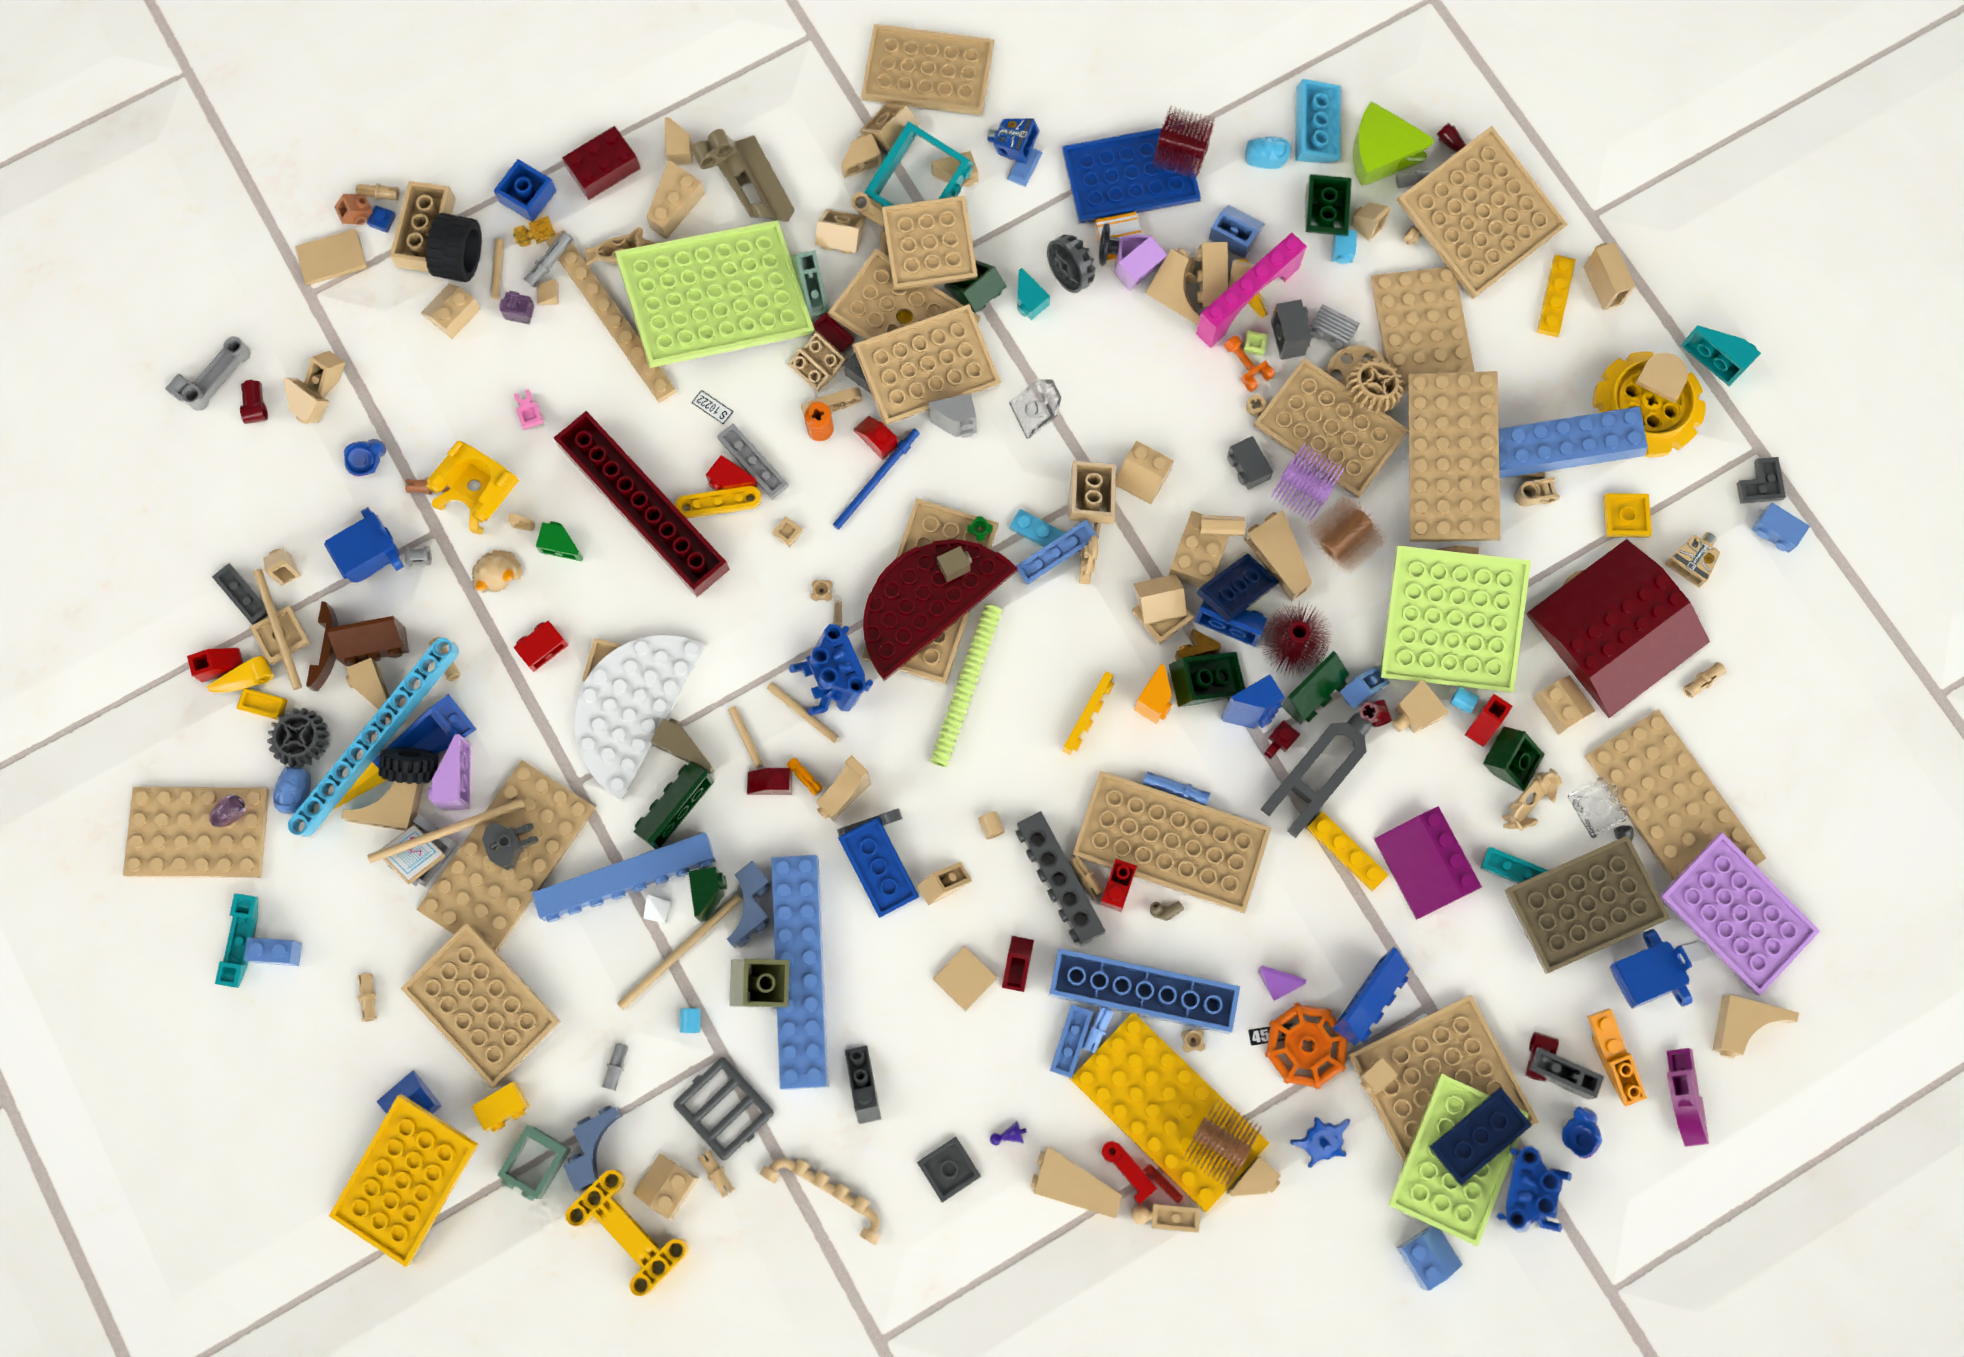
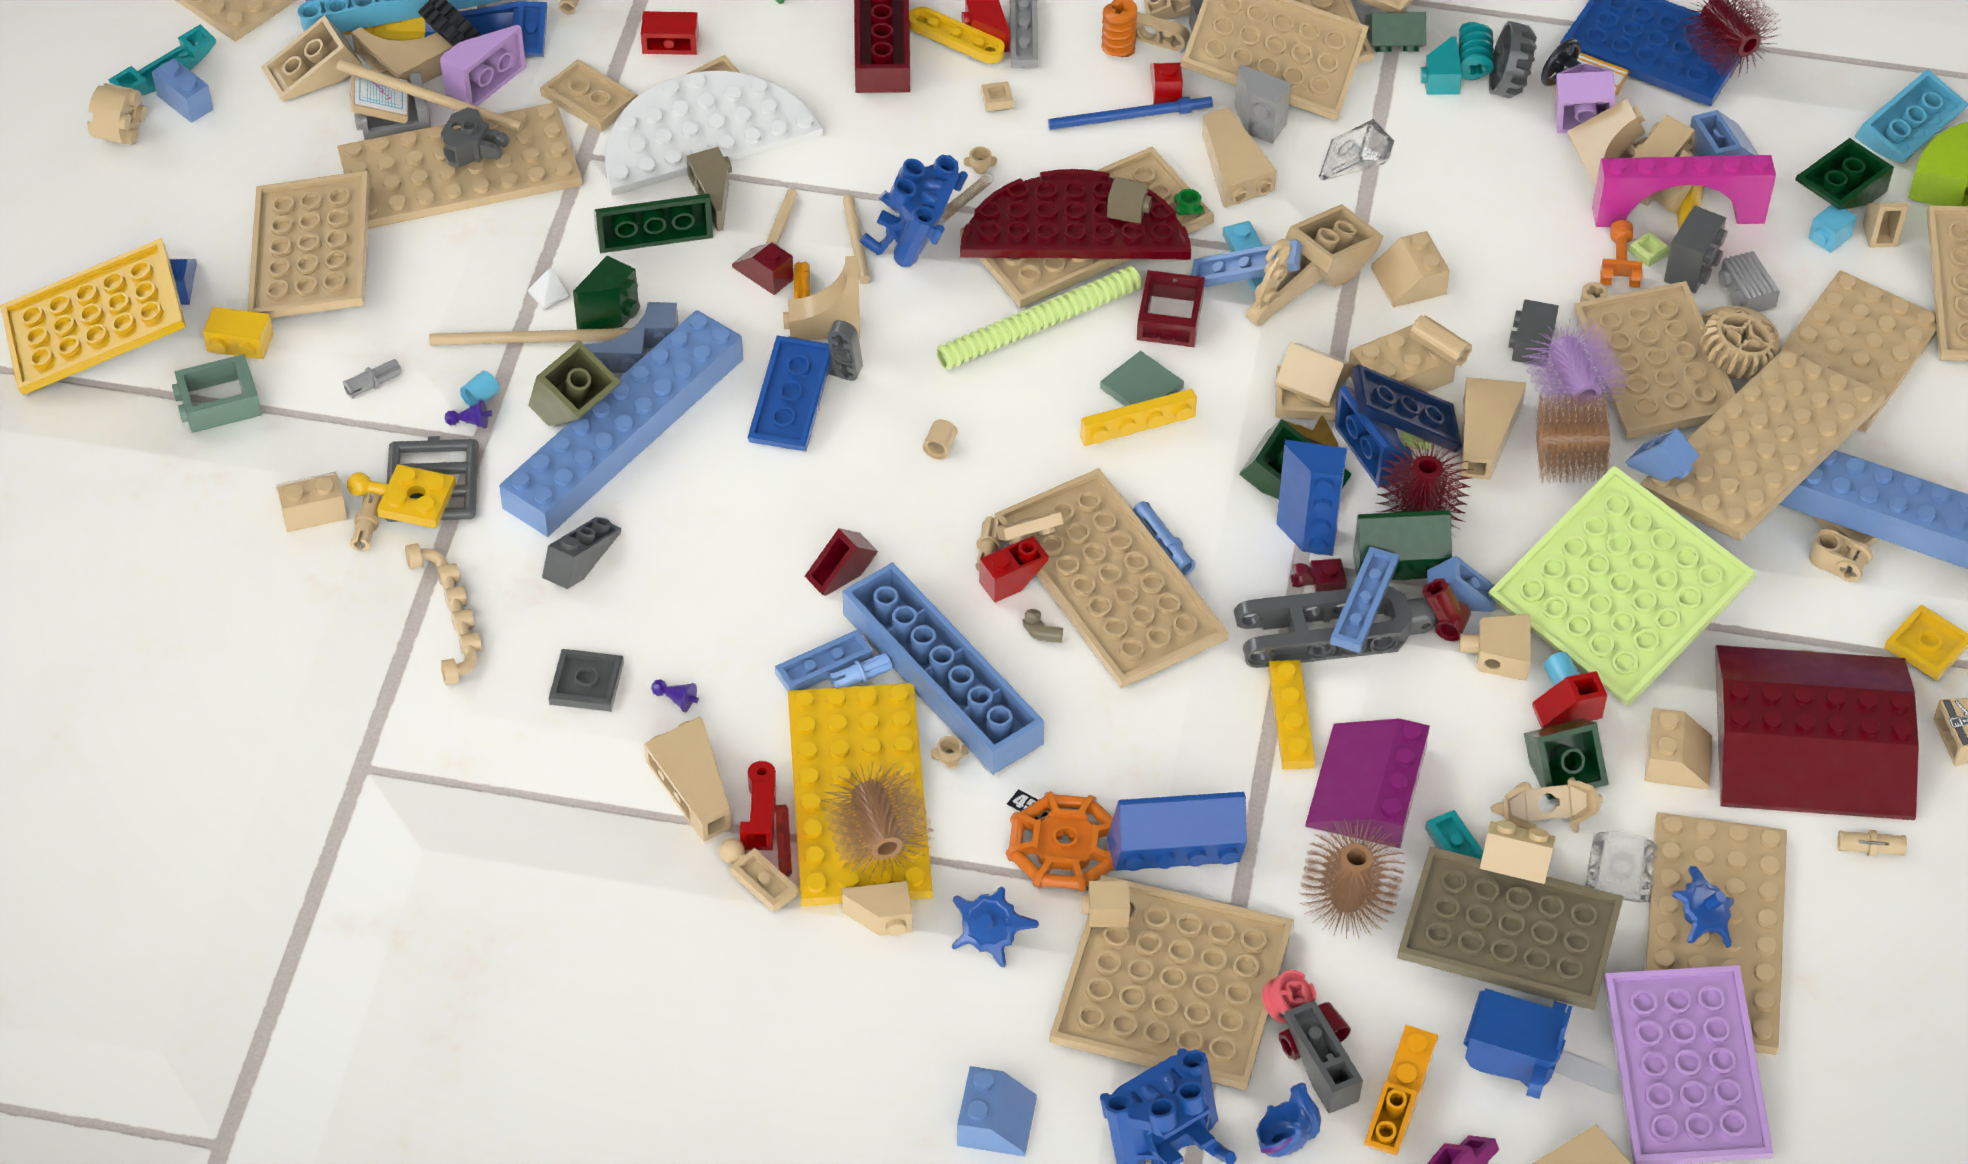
camera: 40 degrees right, 25 degrees down
tan pin [357,973,377,1022] -> none
medium blue brick [532,833,716,923] -> none
sand blue arch [563,1105,623,1192] -> none
yellow beam [565,1170,689,1296] -> none
tan slope [917,862,972,905] -> none
tan tile [933,946,997,1012] -> none
dark grey brick [1015,811,1106,946] -> none
light orange slope [1134,664,1172,724] -> none
medium azure piece [1245,137,1291,169] -> none
medium lavender slope [1258,966,1307,1001] -> none
yellowish green plate [1388,1074,1529,1247] -> none
tan plate [1402,225,1422,245] -> none
dark blue tile [1429,1088,1532,1185] -> none
dark grey hinge [1614,825,1634,841] -> none
none -> tan brick [87,83,148,145]
none -> tan slope [261,15,363,101]
none -> yellow plate [347,464,456,529]
none -> dark purple piece [444,399,492,429]
none -> tan tile [540,59,639,132]
none -> tan plate [995,510,1064,544]
none -> sand green tile [1100,350,1184,406]
none -> dark red window [1137,270,1205,347]
none -> tan slope [1202,107,1277,208]
none -> coral wheel [1262,970,1316,1024]
none -> medium nougat piece [1300,818,1406,939]
none -> medium blue plate [1330,546,1400,653]
none -> teal piece [1459,22,1494,80]
none -> tan slope [1479,820,1556,884]
none -> medium blue slope [1625,428,1700,482]
none -> blue piece [1672,866,1735,948]

